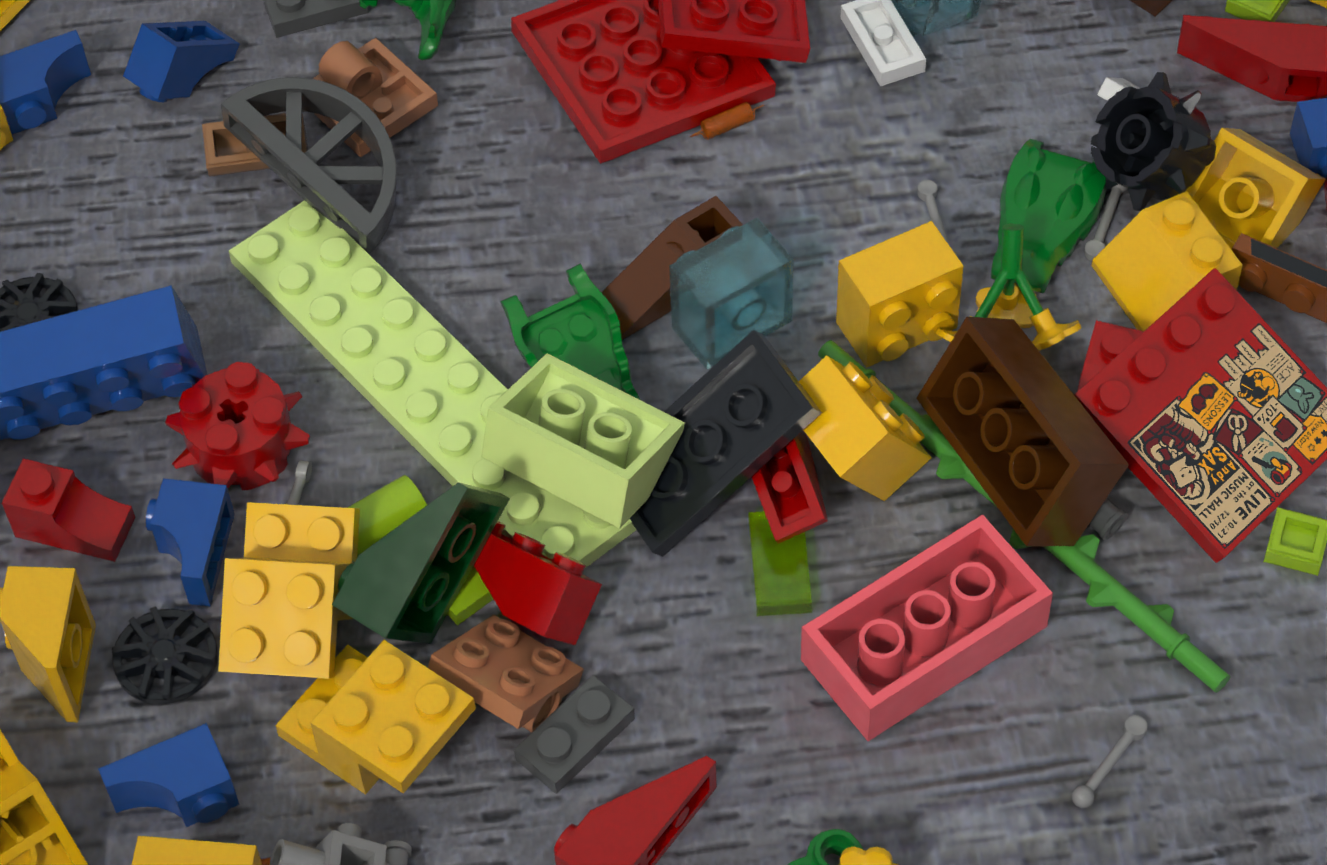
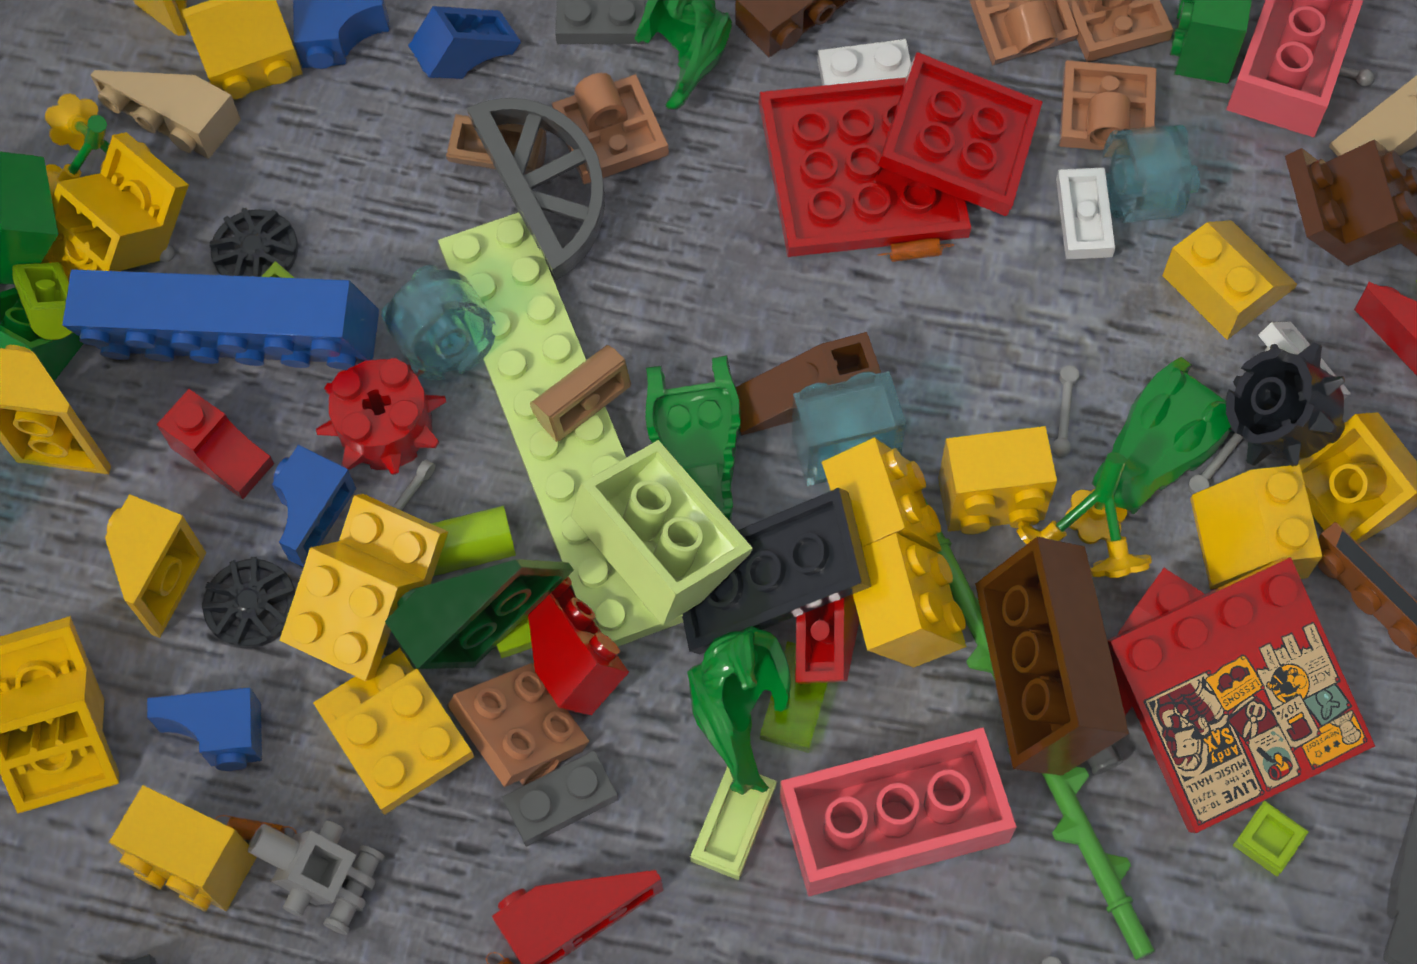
camera: 20 degrees right, 10 degrees up
none -> clear light blue brick [381,265,496,380]
none -> medium nougat brick [530,345,631,442]
none -> green hair [687,626,791,795]
none -> yellowish green tile [690,766,777,880]
none -> yellow brick [822,437,942,552]
none -> yellow slope [1162,220,1297,340]

